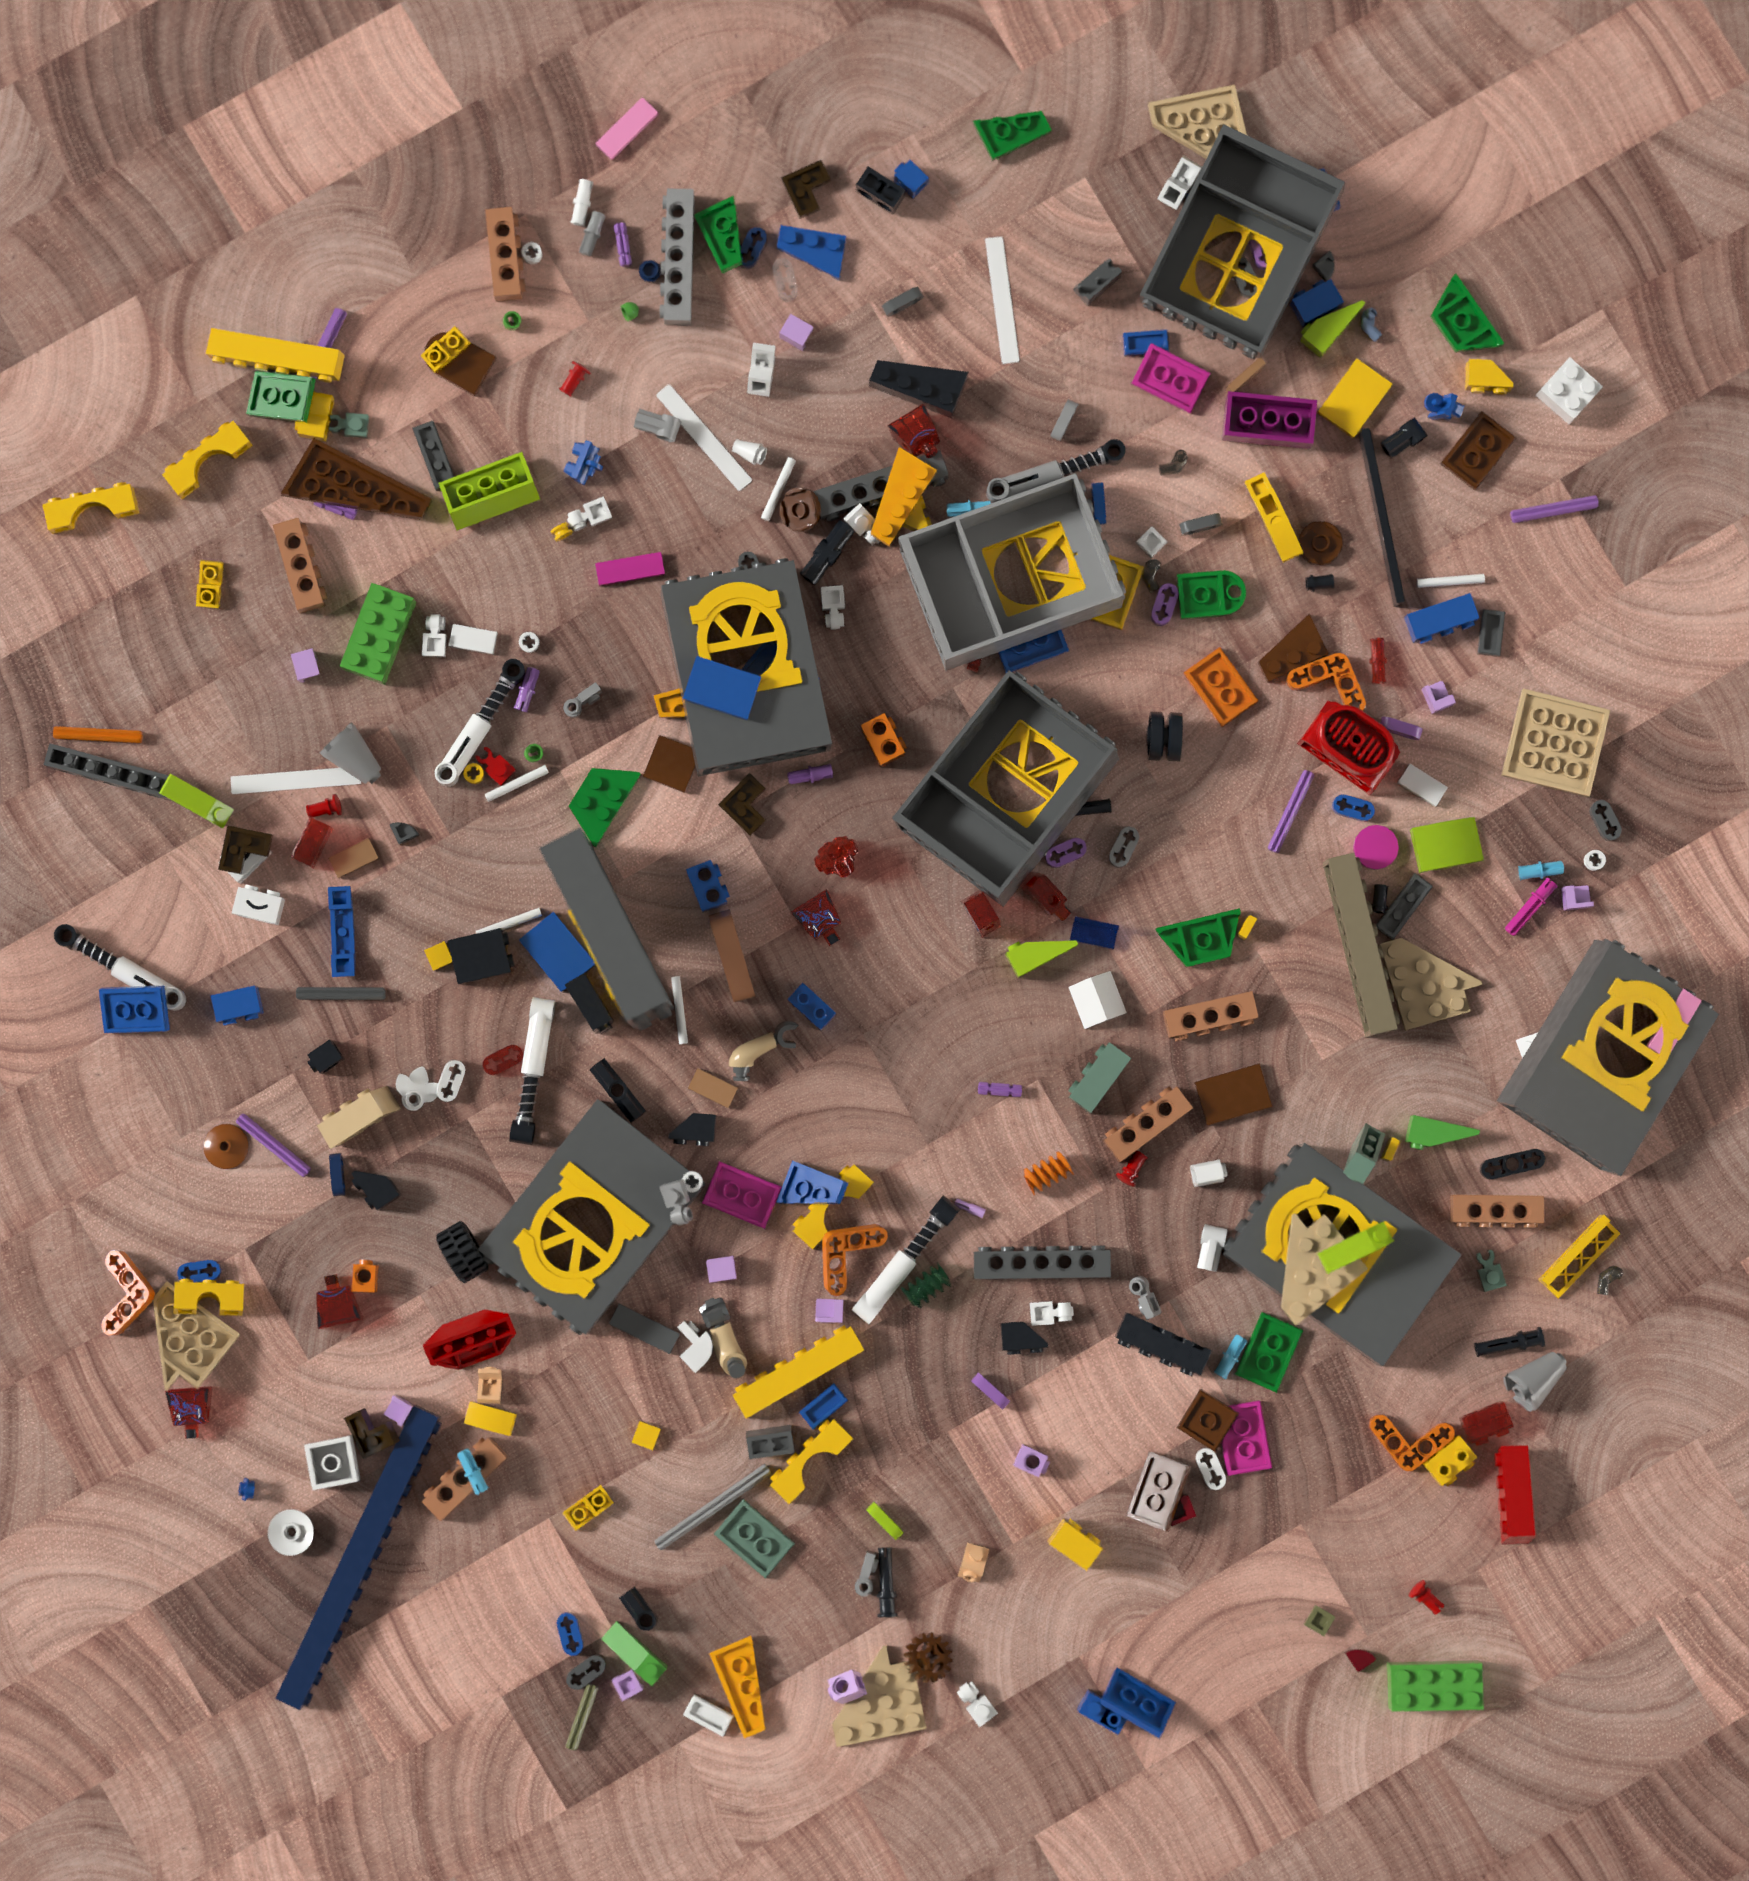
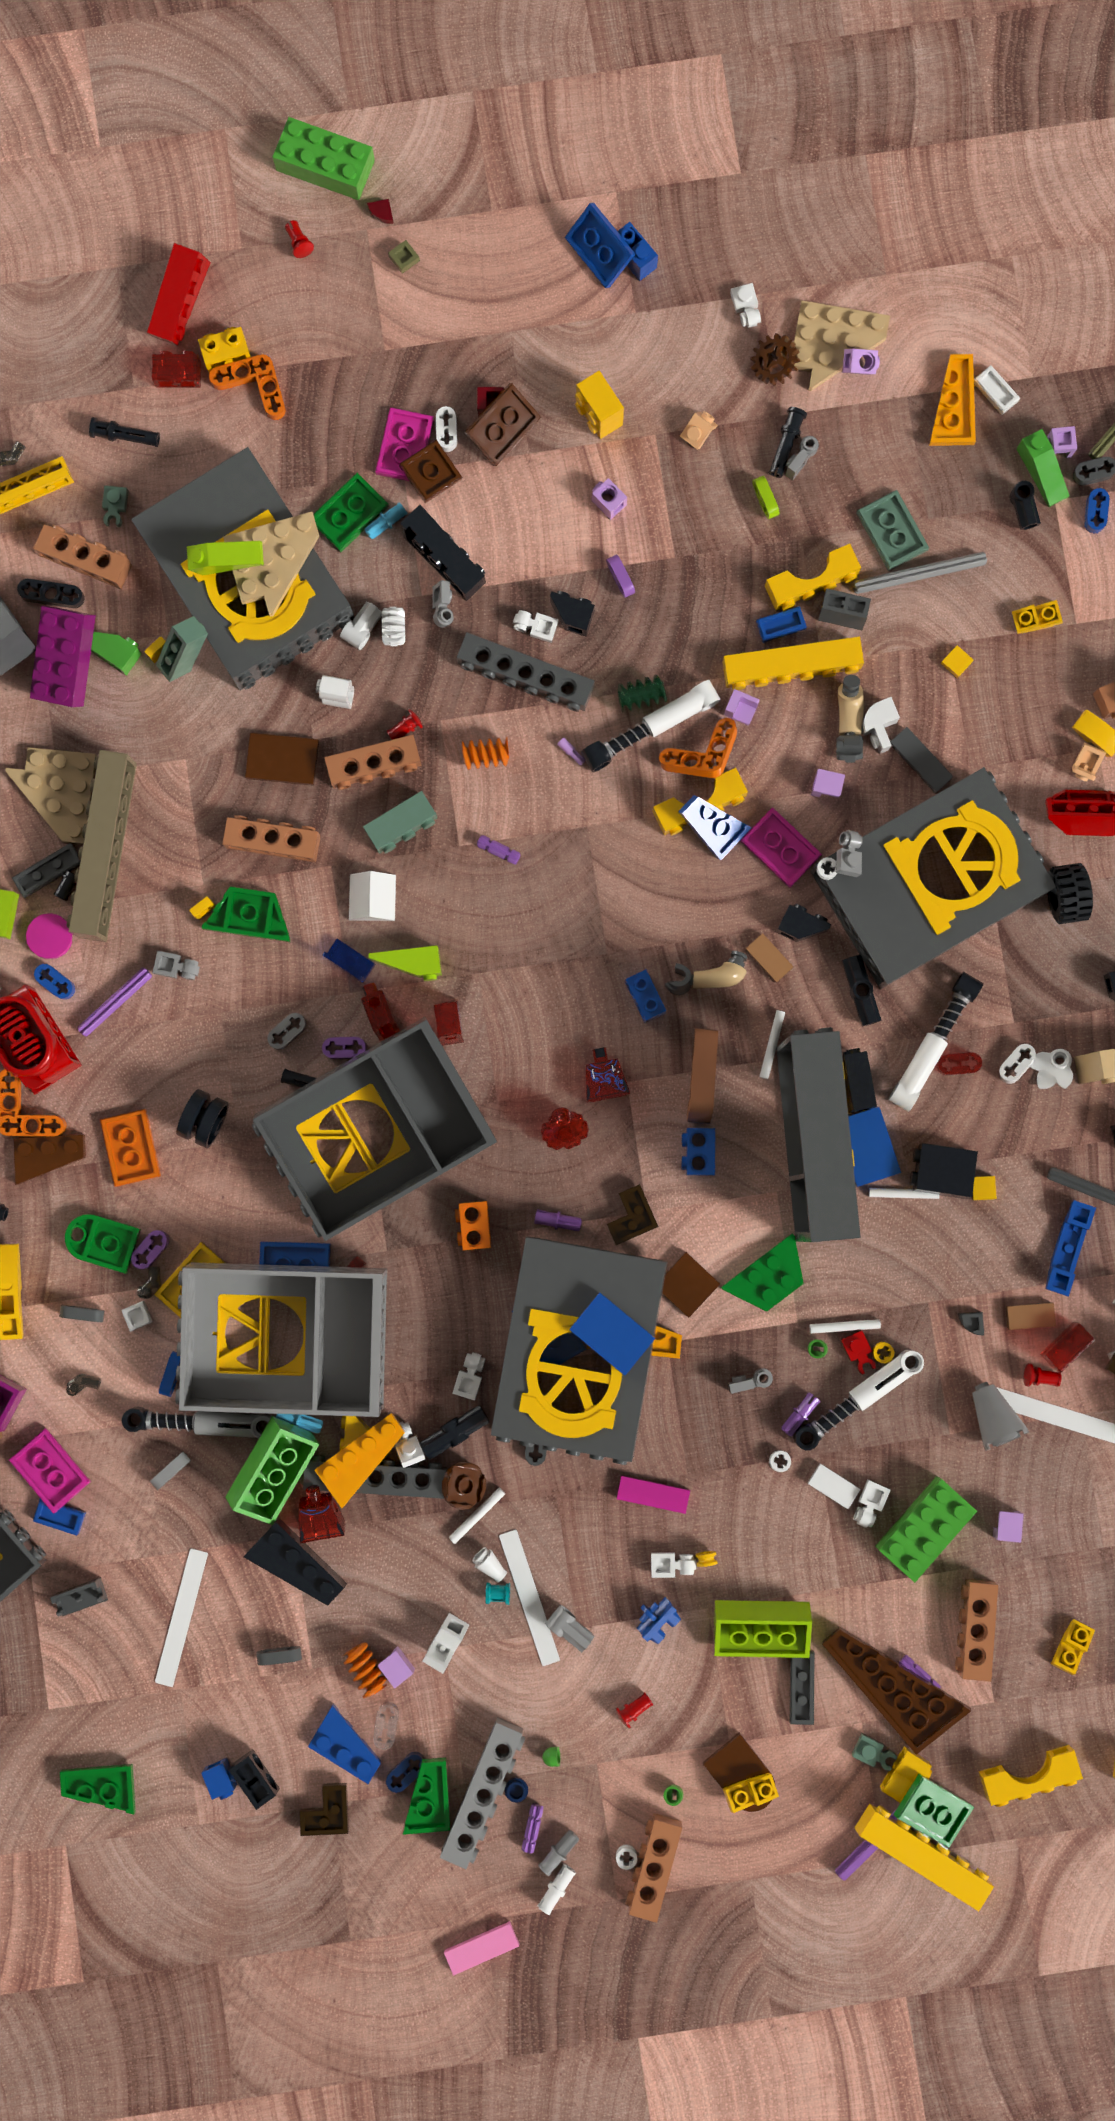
camera: 150 degrees left, 0 degrees up
light grey cone [1503,1352,1567,1412] -> none
none -> magenta brick [30,606,96,707]
none -> light grey plate [152,951,200,980]
none -> bright green brick [225,1416,319,1525]
none -> orange piece [343,1642,387,1699]
none -> white gear [382,607,405,646]
none -> teal bush [485,1583,510,1605]

